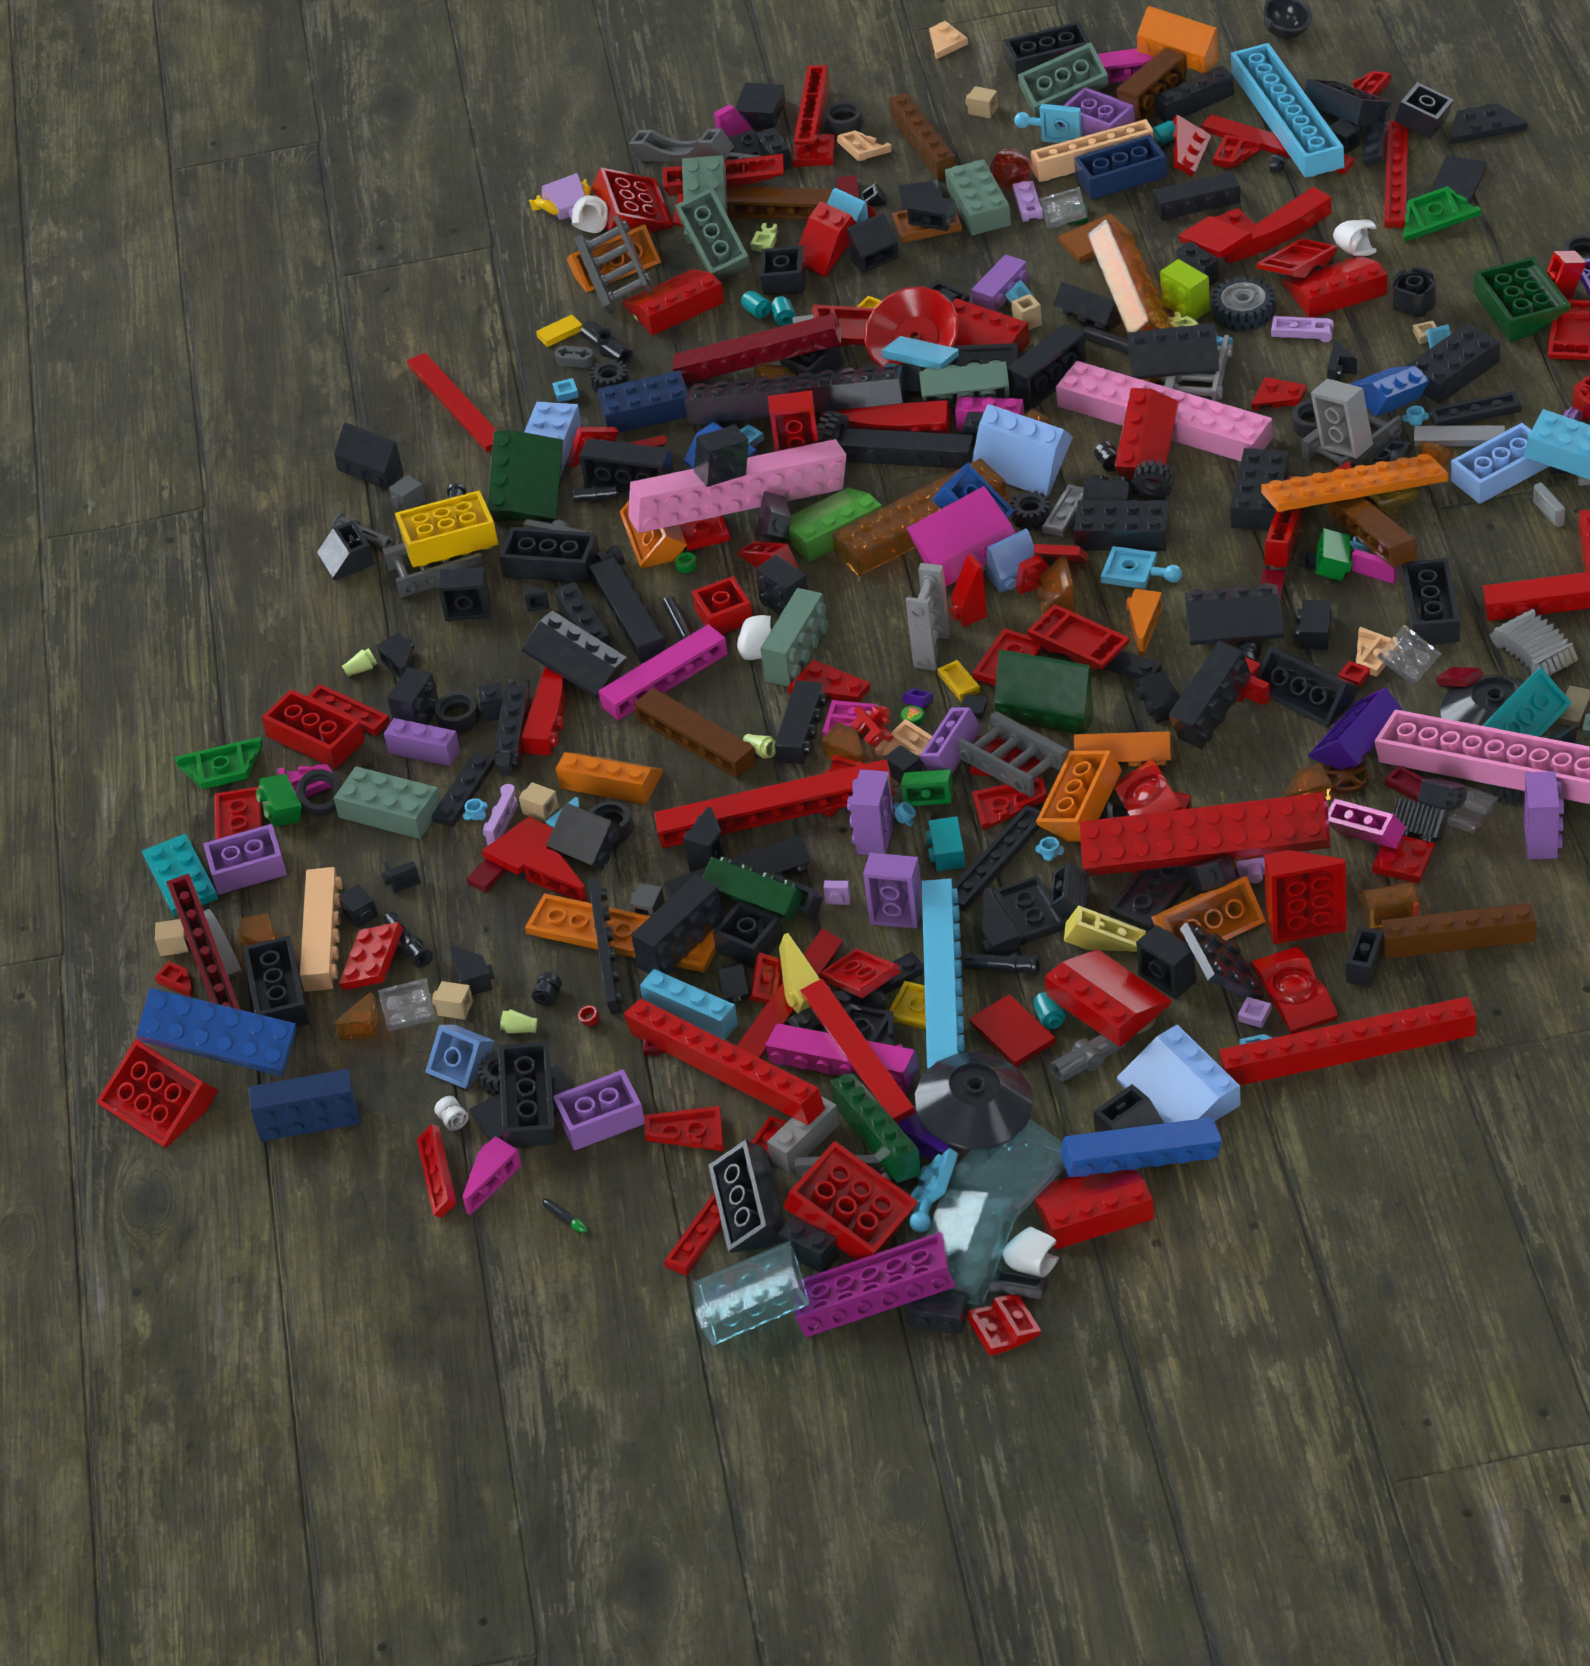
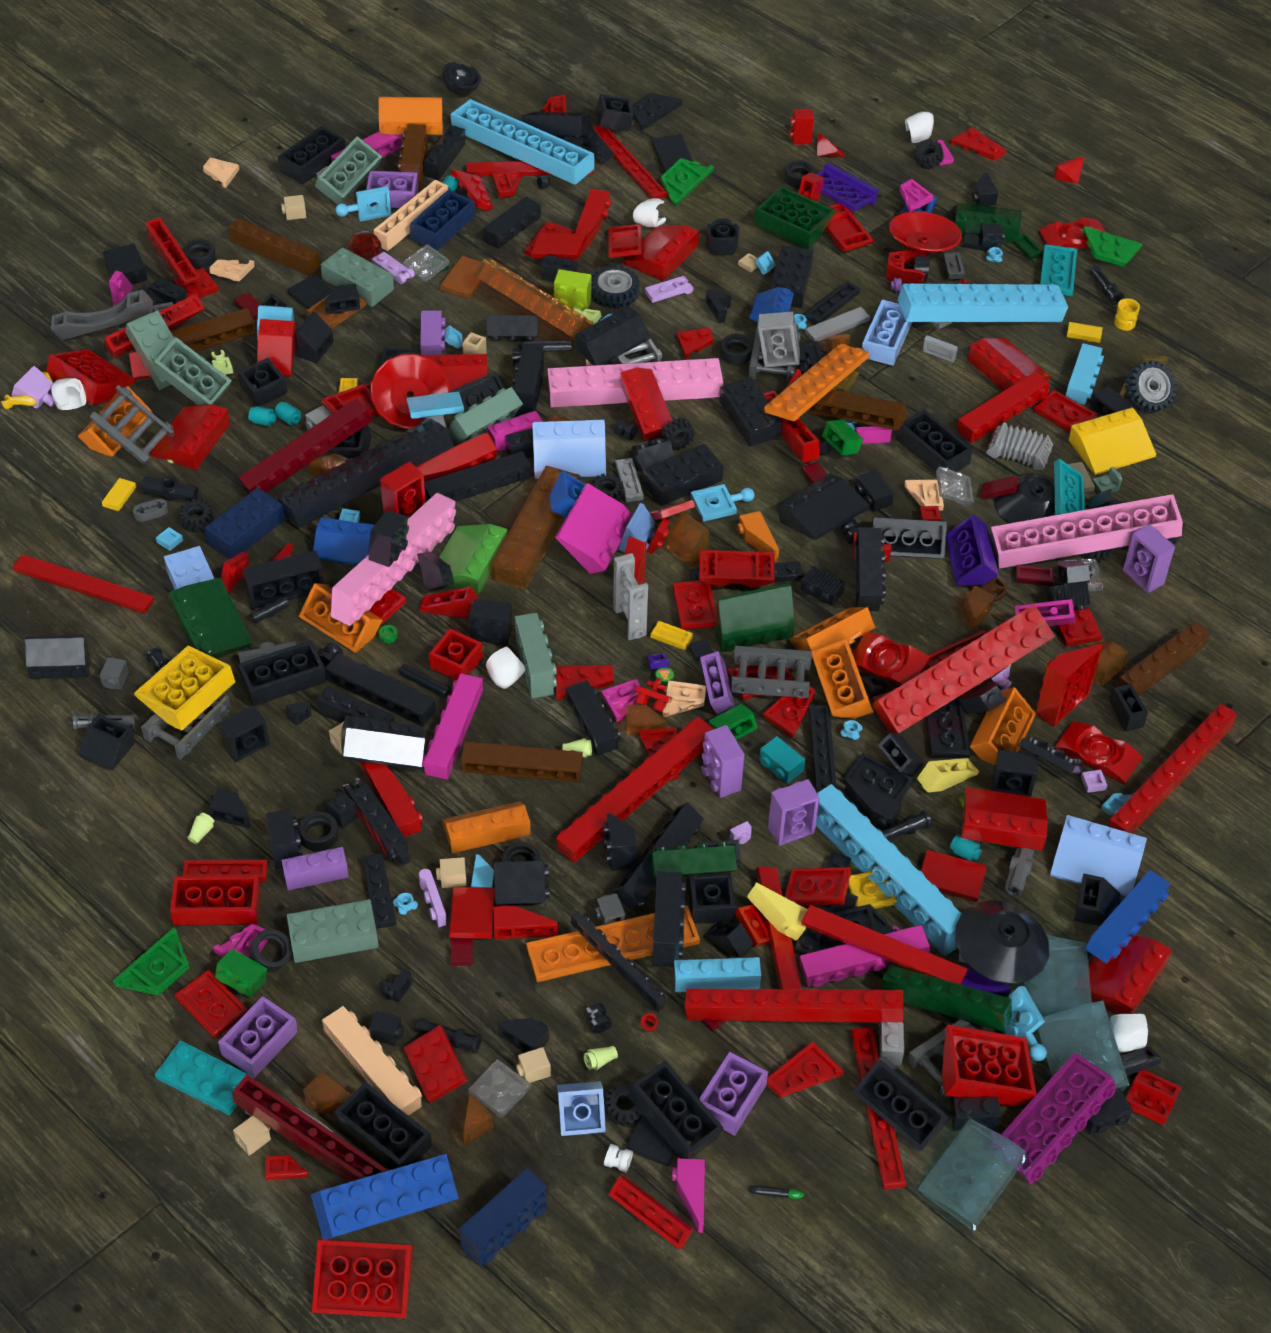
camera: 45 degrees left, 5 degrees up
black brick [884,745,922,784] -> none

